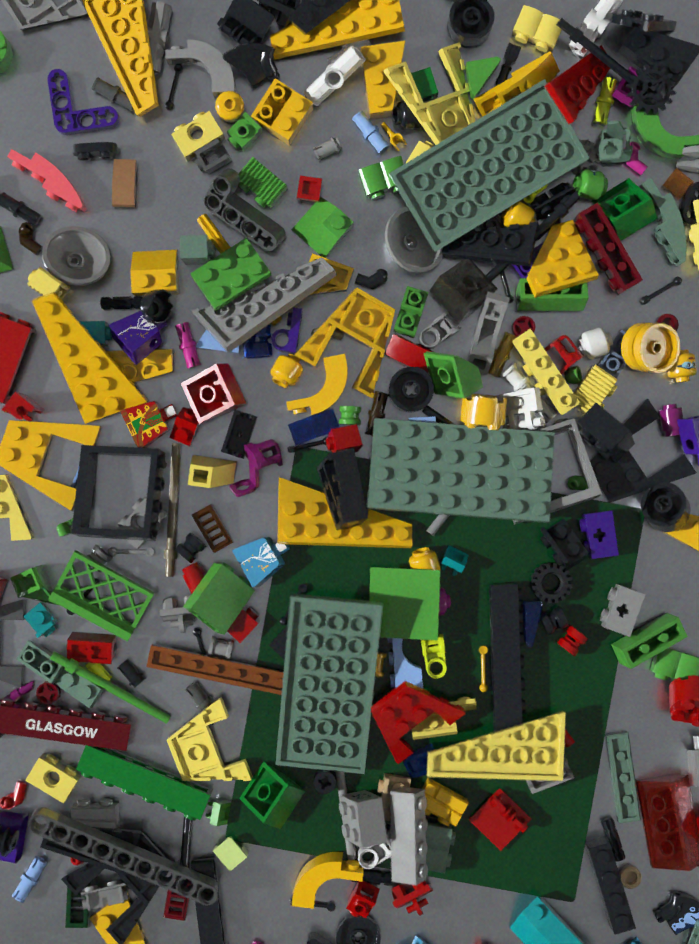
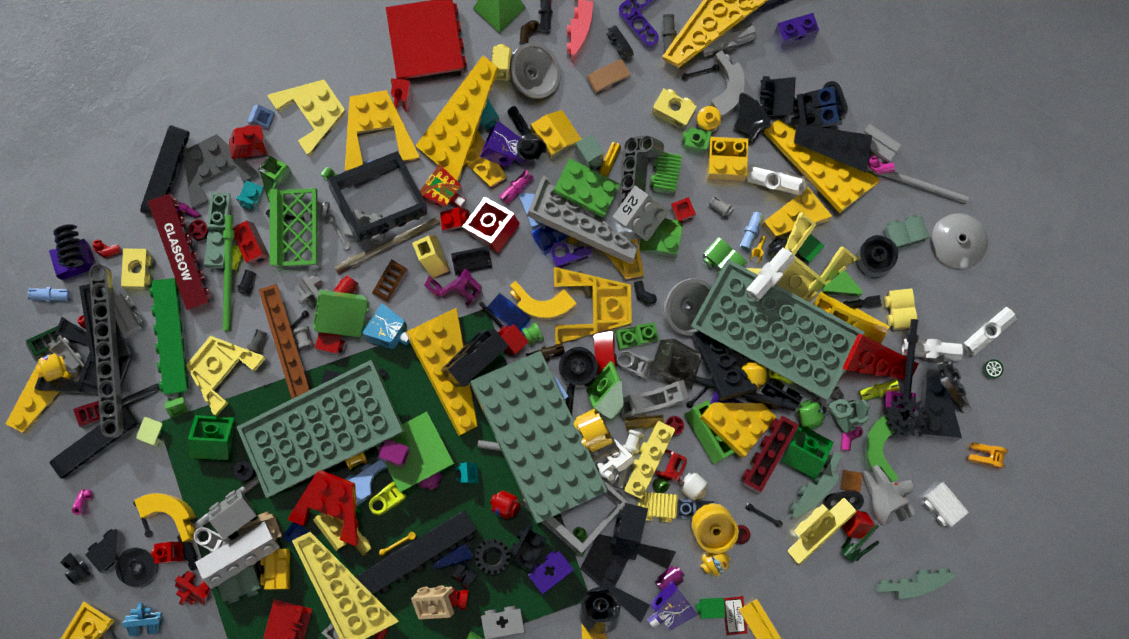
camera: 60 degrees right, 10 degrees down
black wheel [175,532,207,563] -> none
dark grey window [195,138,233,174] -> none
yellow head [270,354,303,388] -> none
yellow head [409,547,441,570] -> none
none -> yellow head [36,354,67,382]
none -> magenta brick [378,439,411,469]
none -> tan bracket [411,586,454,619]
none -> red head [490,491,521,519]
none -> light grey brick [612,186,670,242]
none -> white piece [746,248,795,301]

